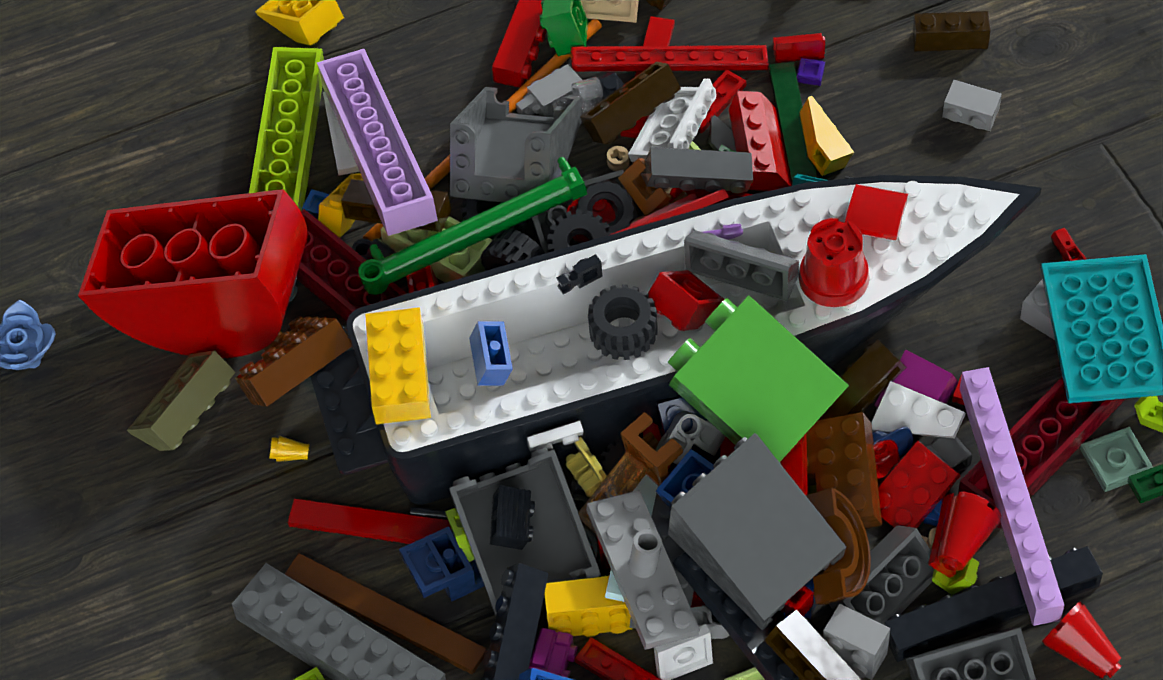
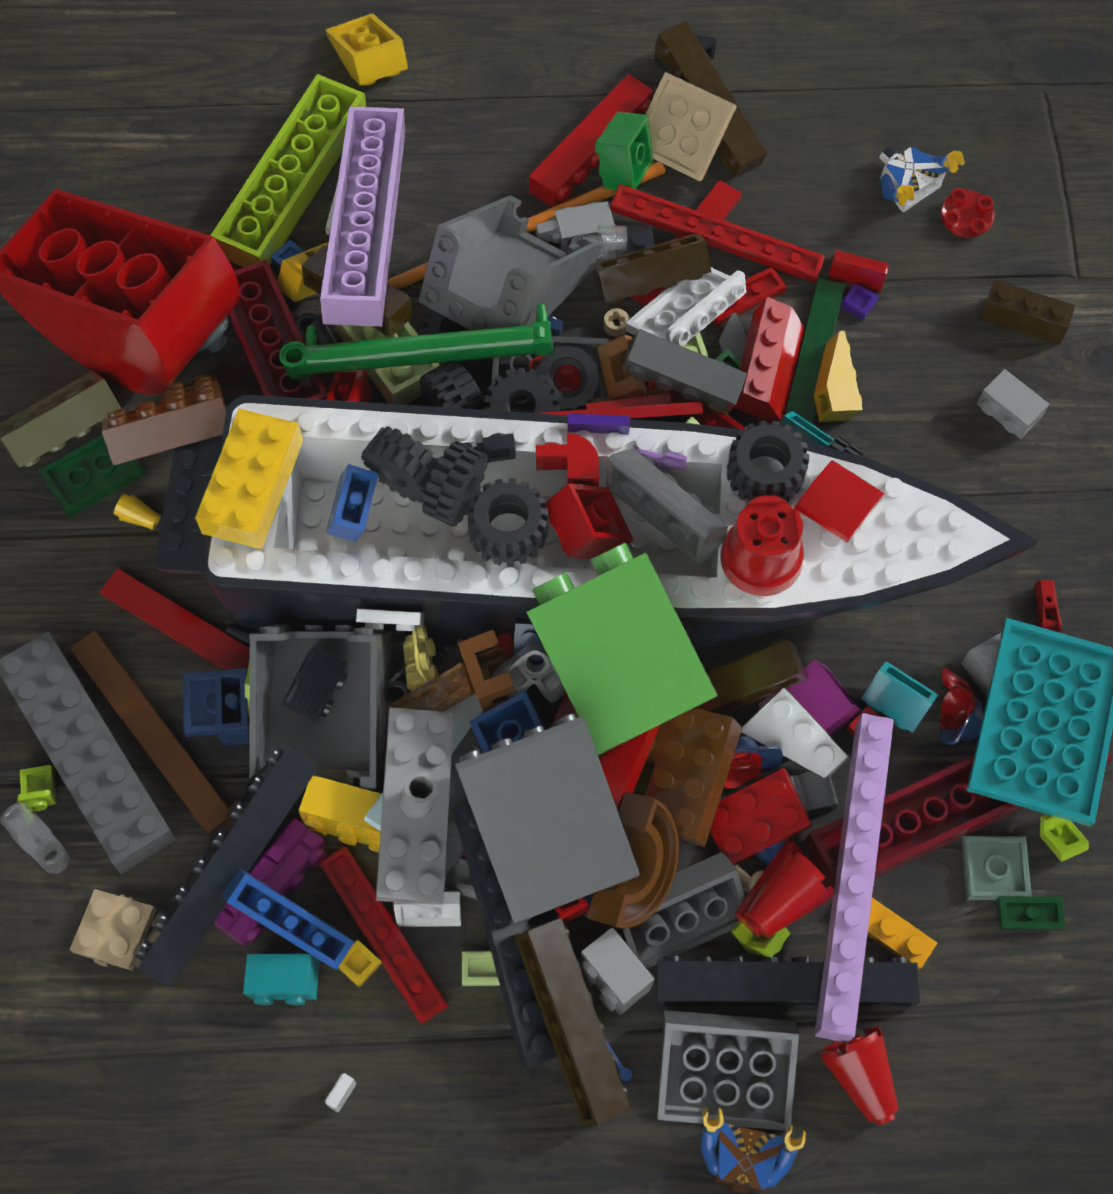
camera: 15 degrees right, 10 degrees up
none -> dark green tile [39,434,146,518]
none -> black tyre [361,426,438,503]
none -> black tyre [422,441,488,527]
none -> red brick [536,433,599,486]
none -> dark purple tile [568,414,630,434]
none -> black tyre [726,420,809,502]
none -> teal brick [861,661,938,733]
none -> light orange plate [867,898,937,971]
none -> red hair [938,668,984,745]

